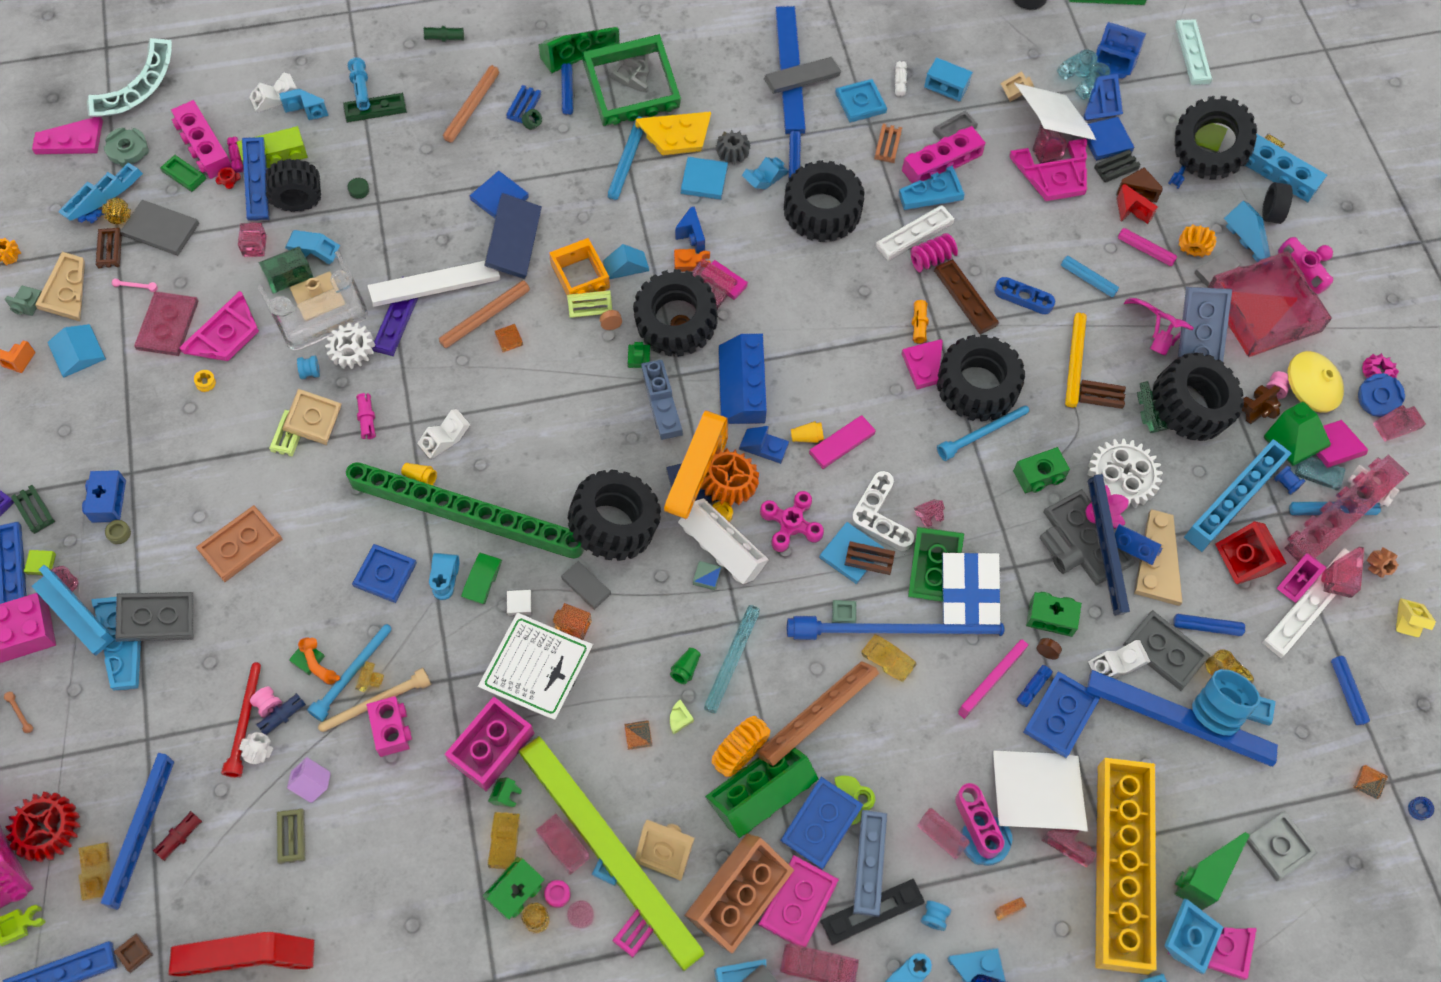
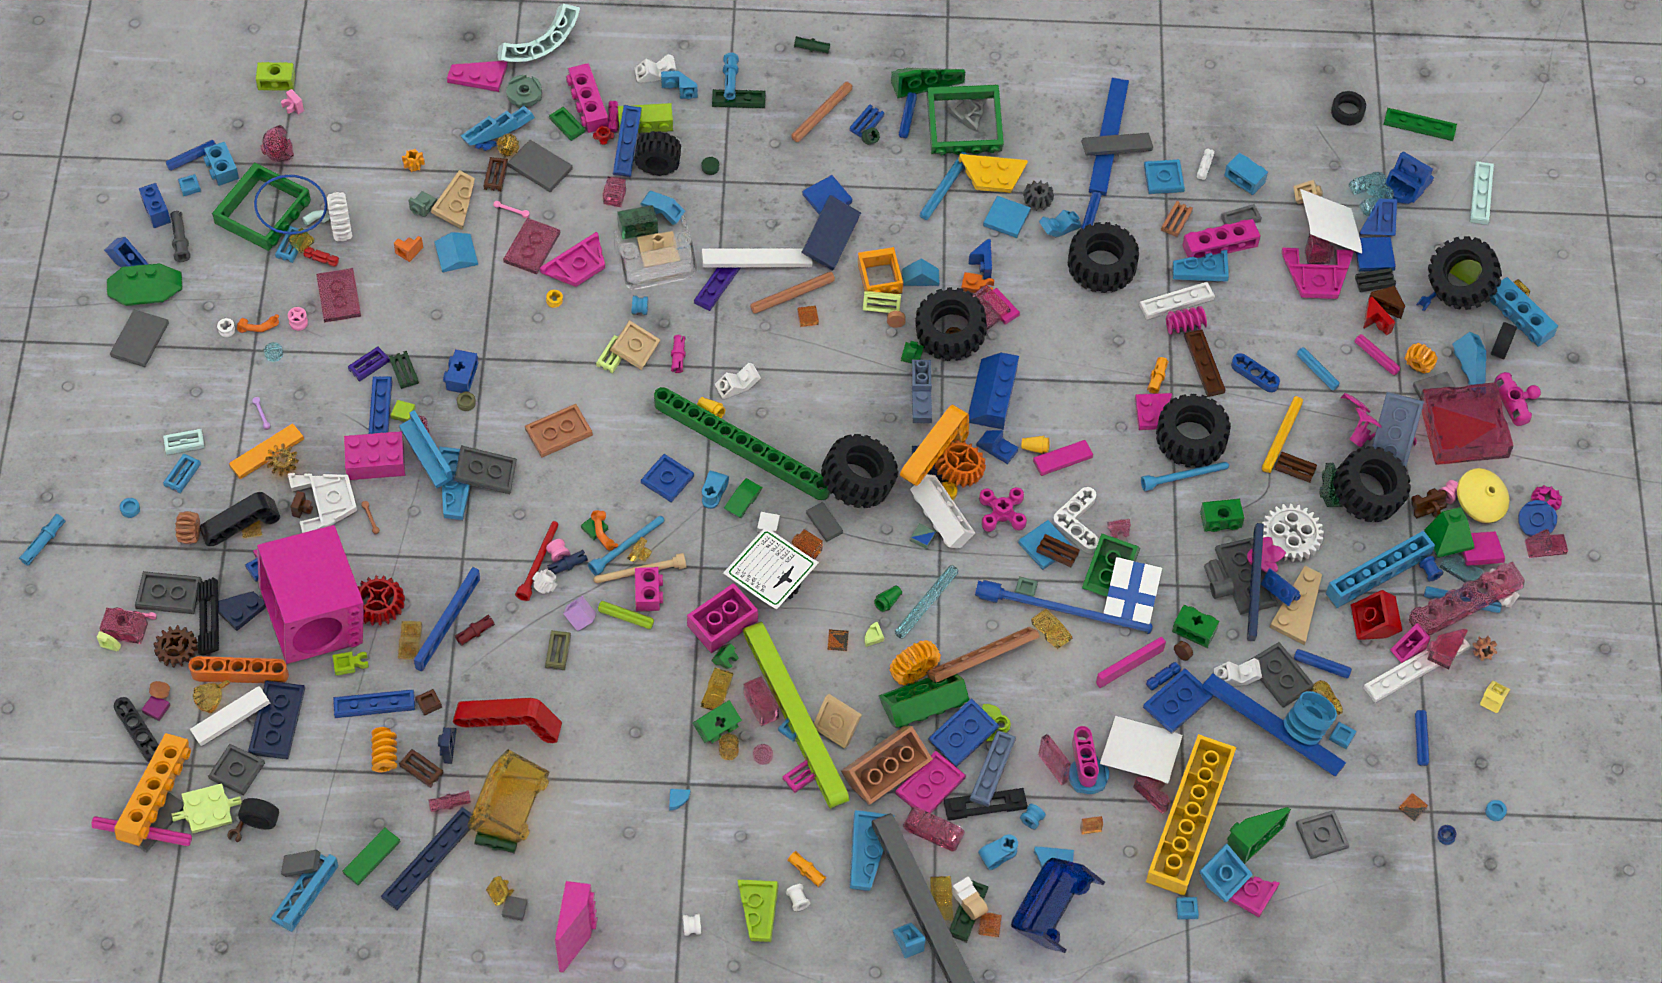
camera: 15 degrees right, 5 degrees down
white gear [325,322,375,369] -> none
dark pink tile [544,880,571,908] -> none
none -> lime axle [598,601,654,629]

